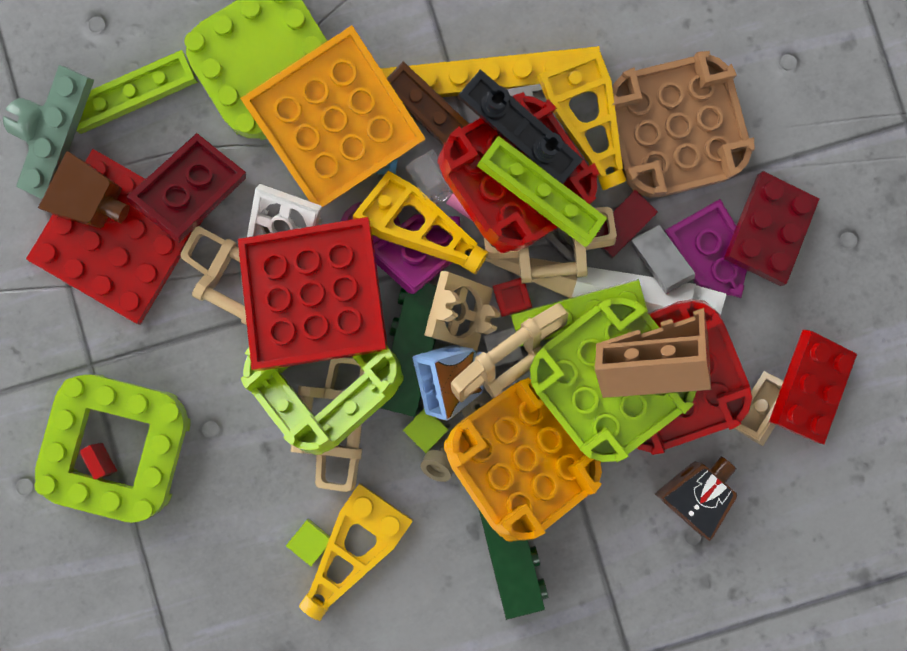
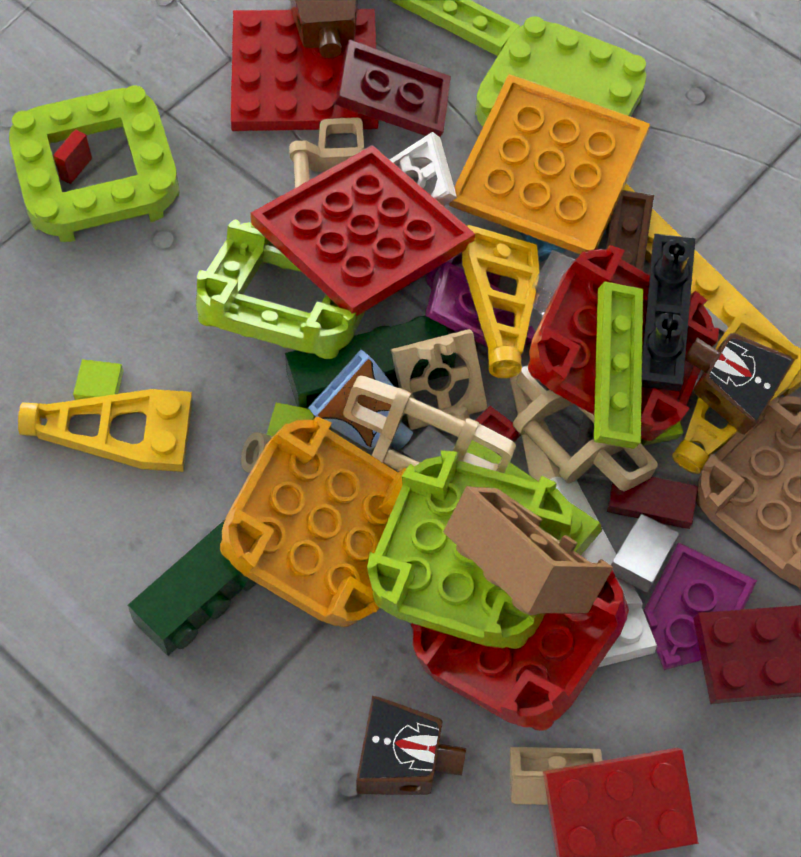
camera: 60 degrees right, 25 degrees down
tan bar [290,358,365,492] -> none
none -> torso [685,333,795,435]

